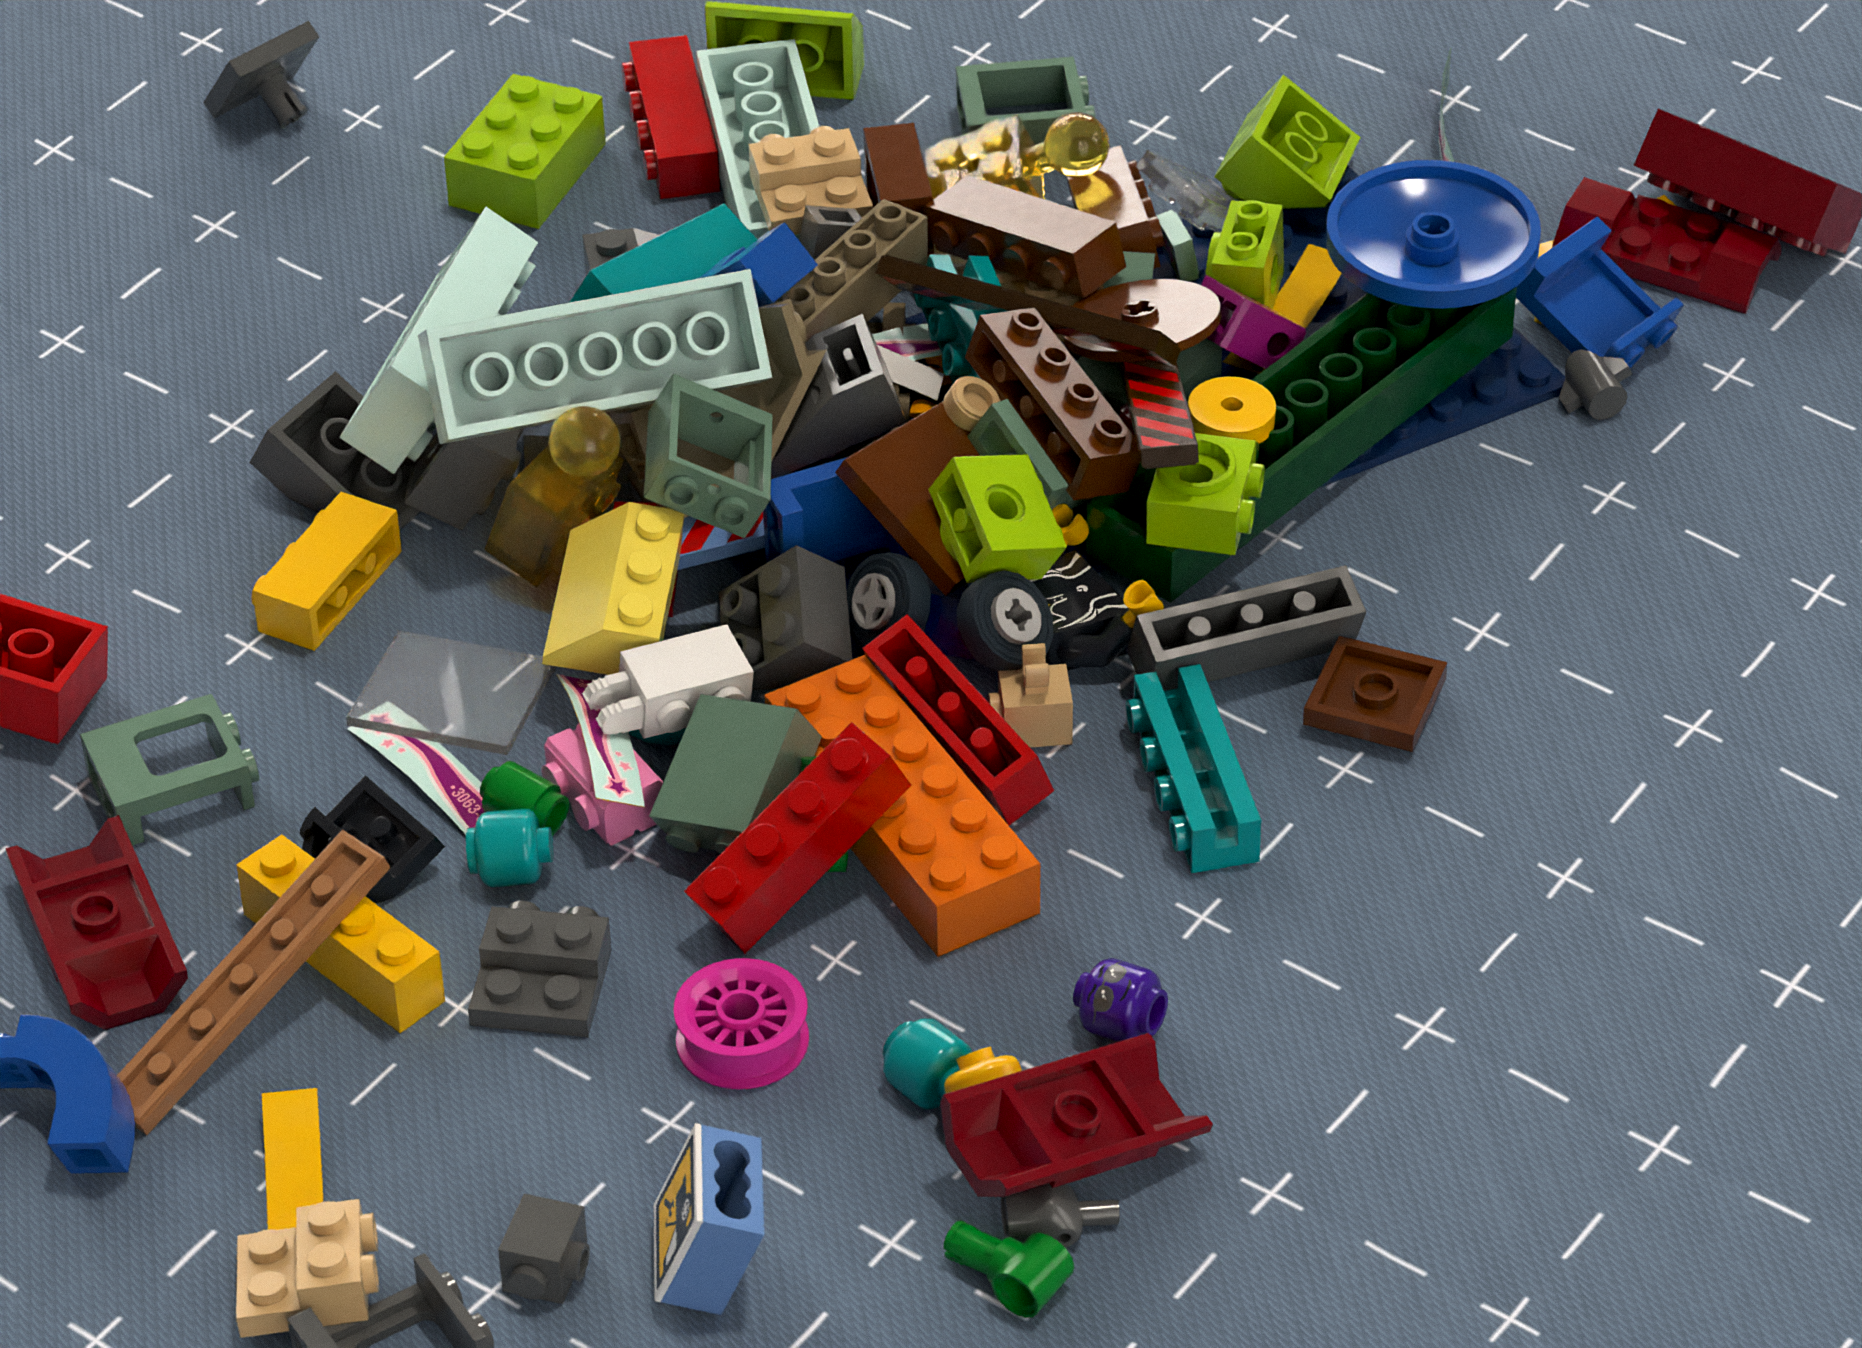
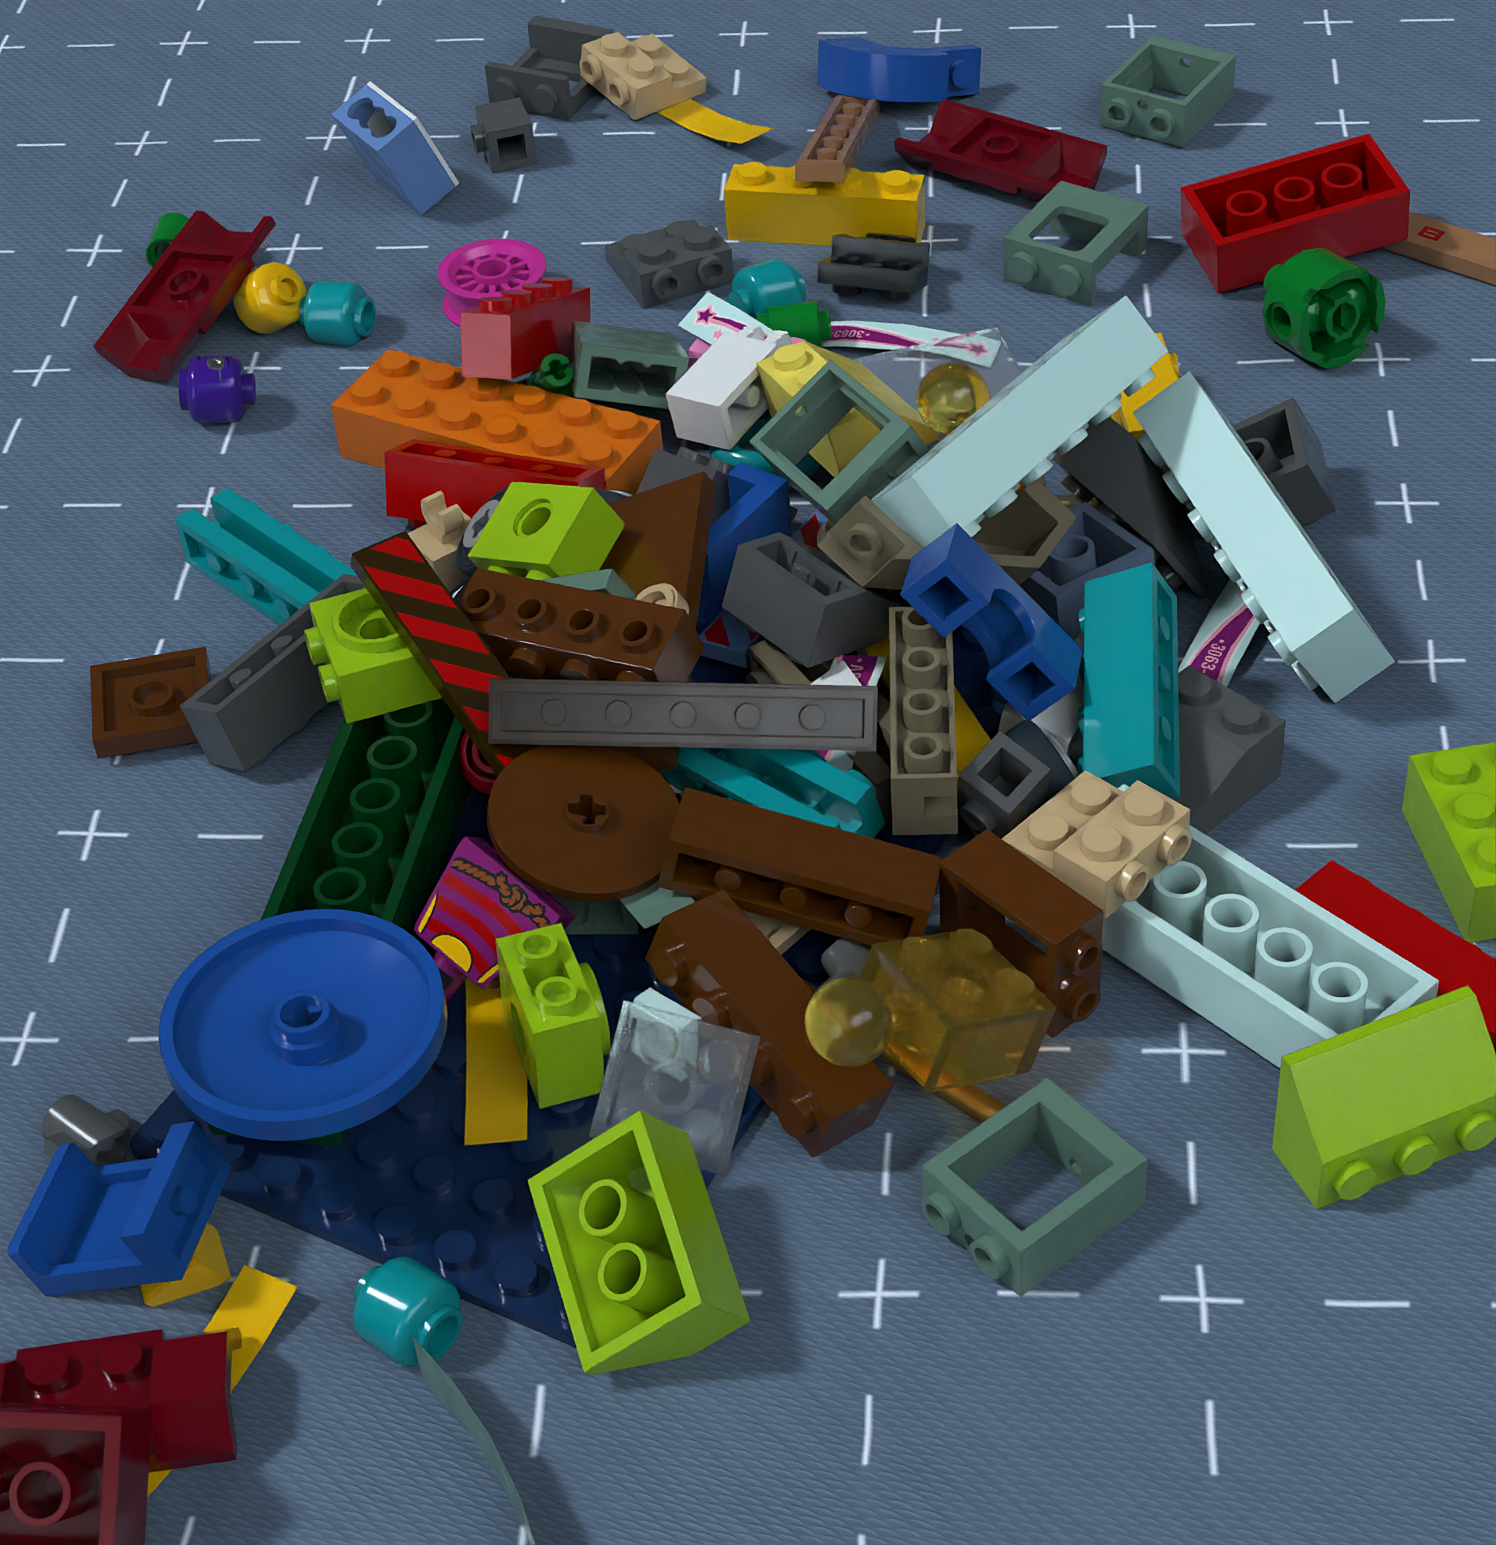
camera: 150 degrees right, 0 degrees up
yellow piece [1188,377,1276,444] -> none
none -> green brick [1262,248,1386,369]

